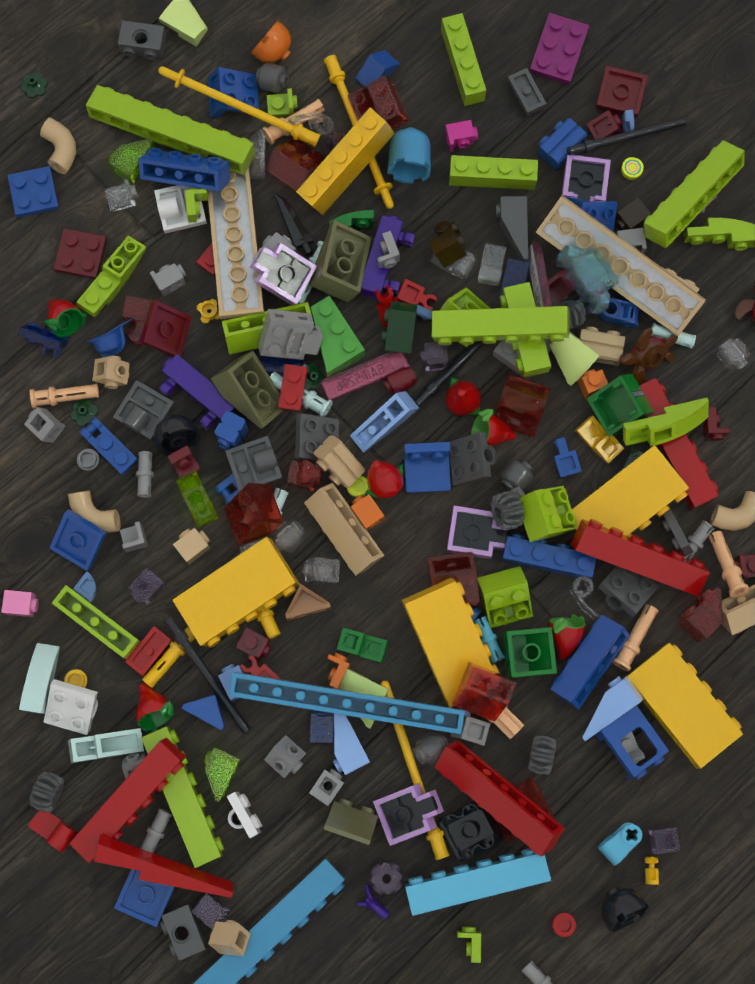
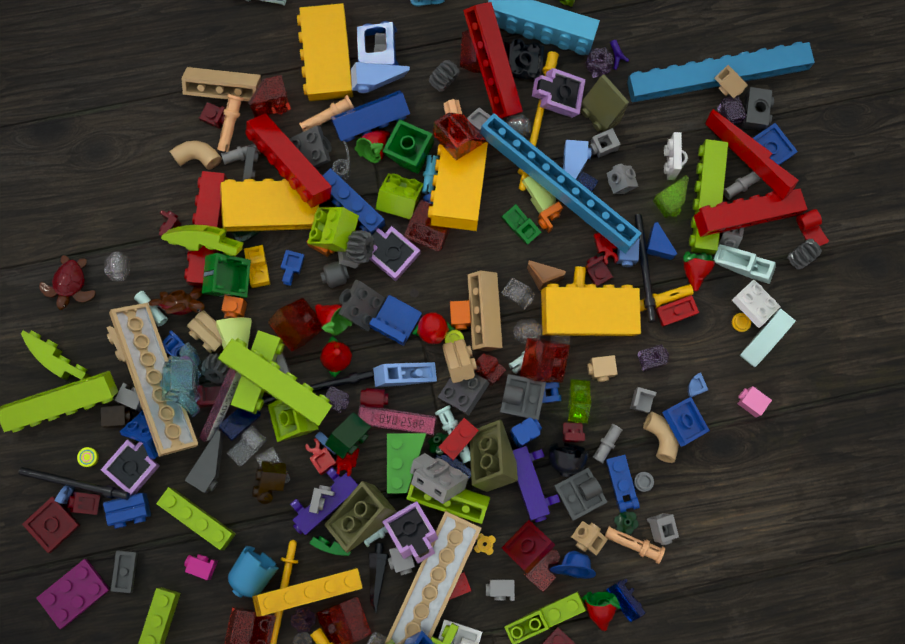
camera: 150 degrees left, 0 degrees up
lime brick [52,585,141,660] -> none

